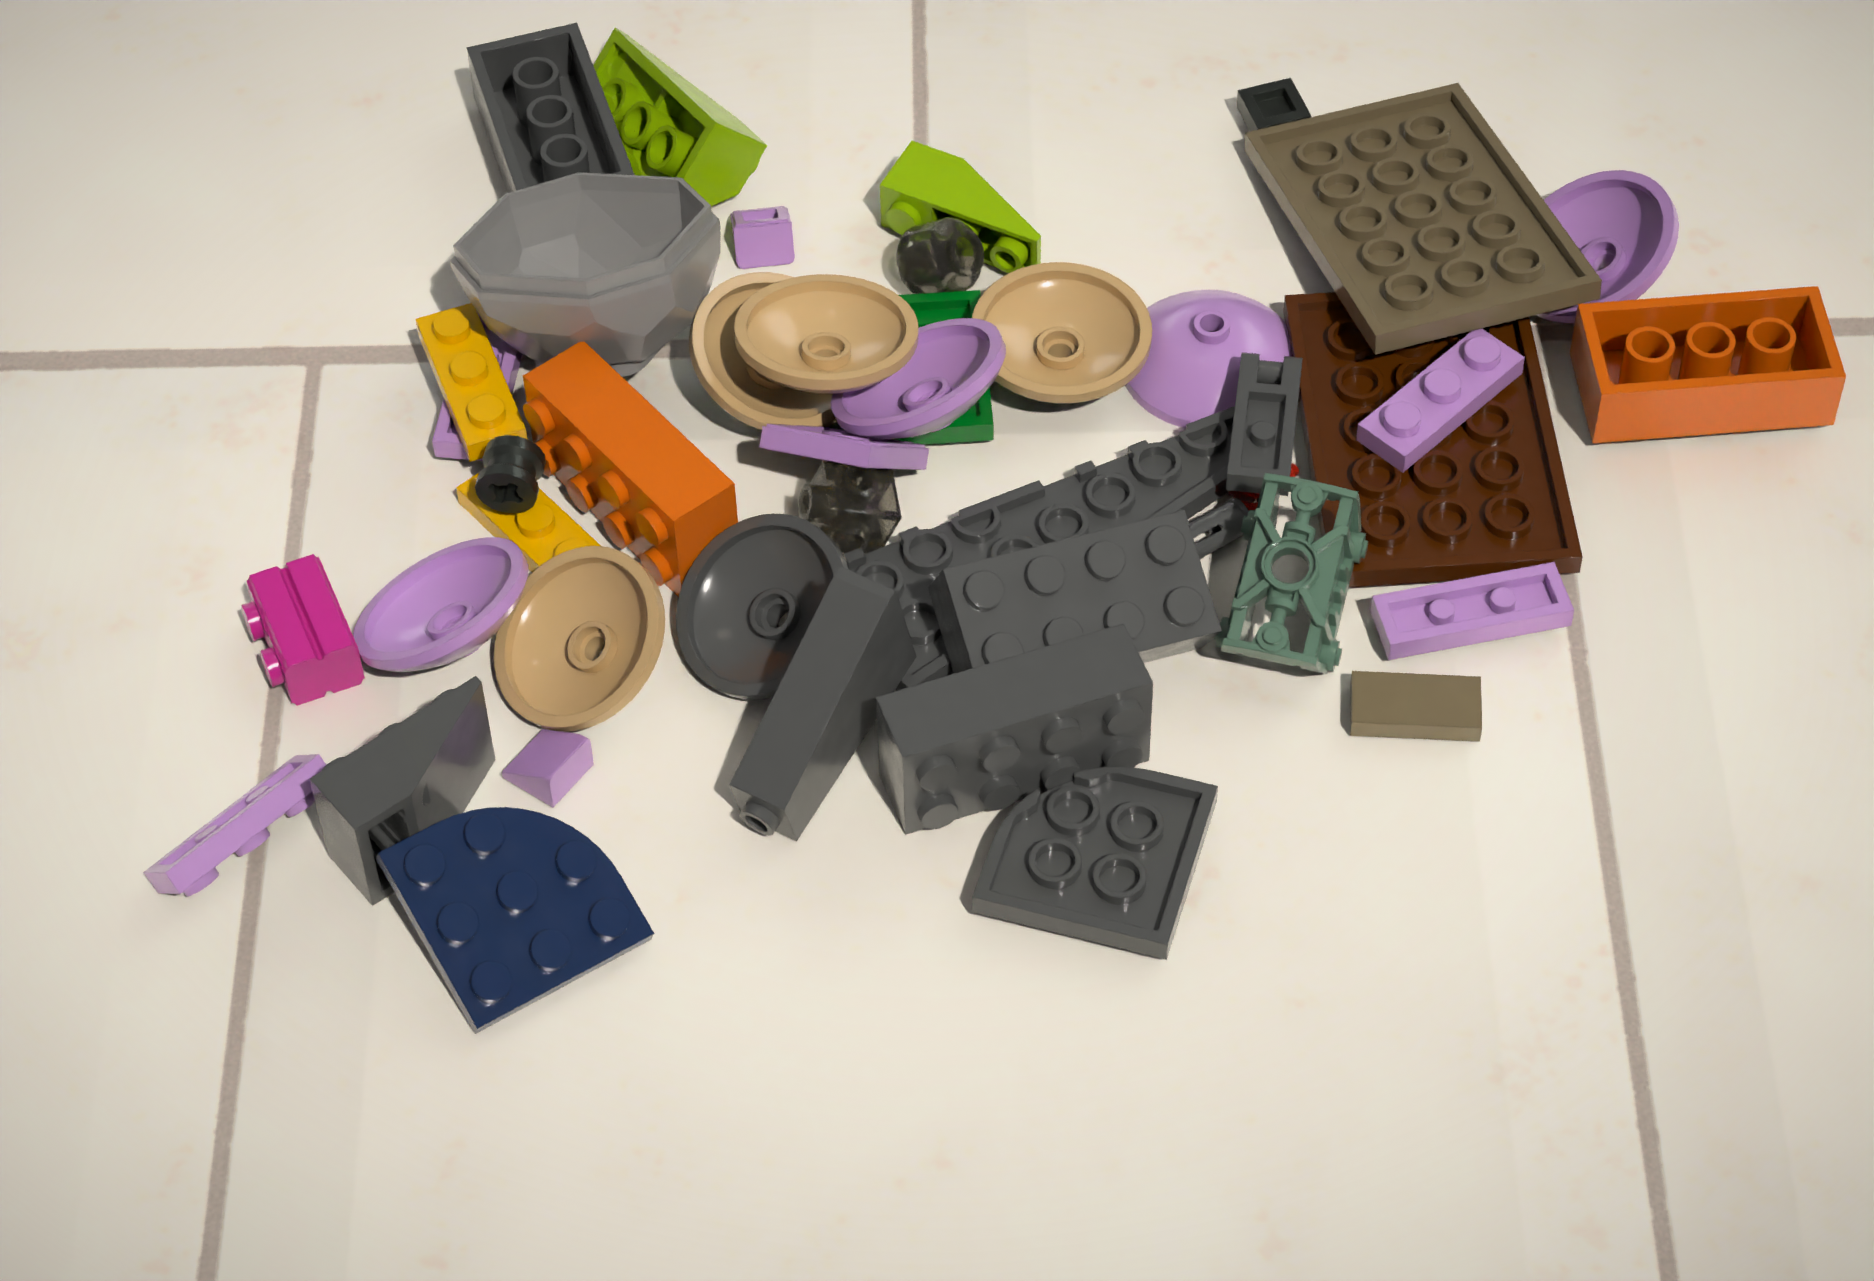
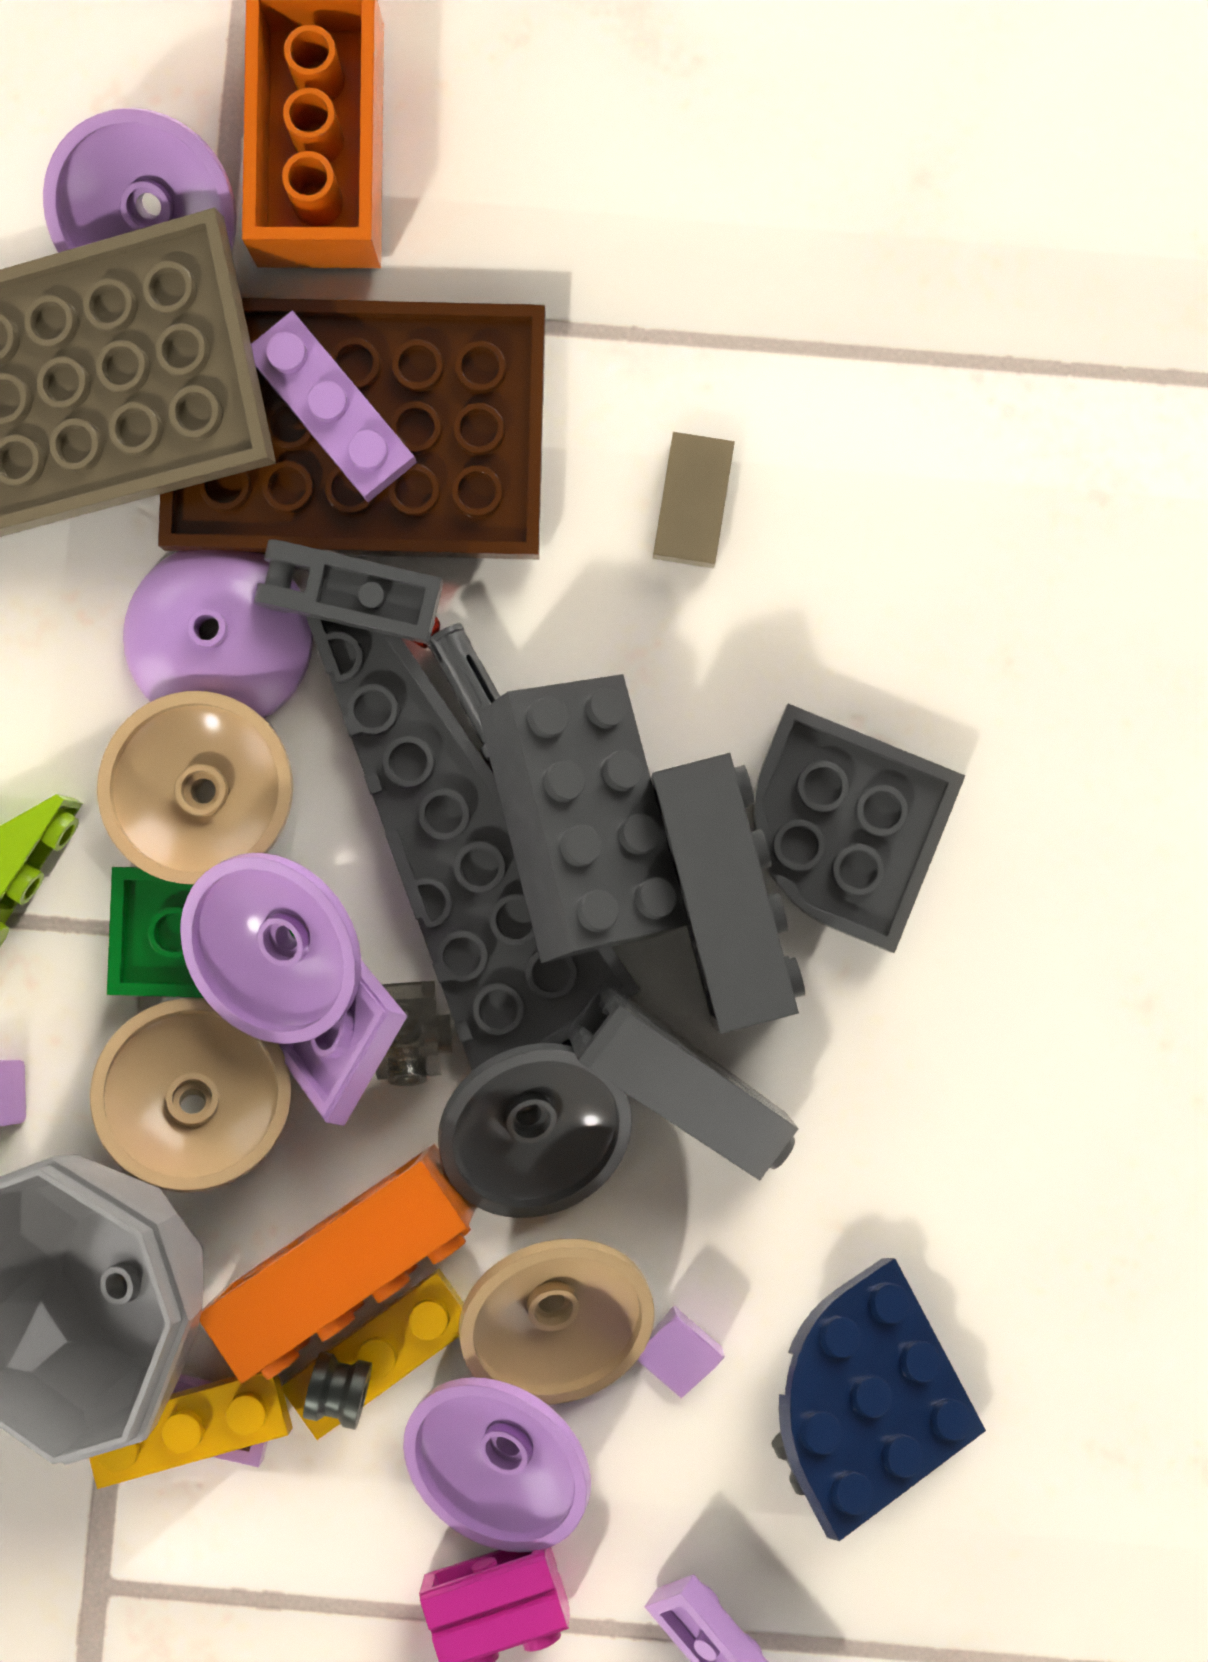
camera: 85 degrees left, 35 degrees up
dark grey slope [310,676,496,906] -> none
tan dish [734,274,919,393] -> none
clear smoke head [896,217,984,294] -> none
sand green piece [1214,473,1368,674] -> none
lavender plate [1370,562,1574,660] -> none

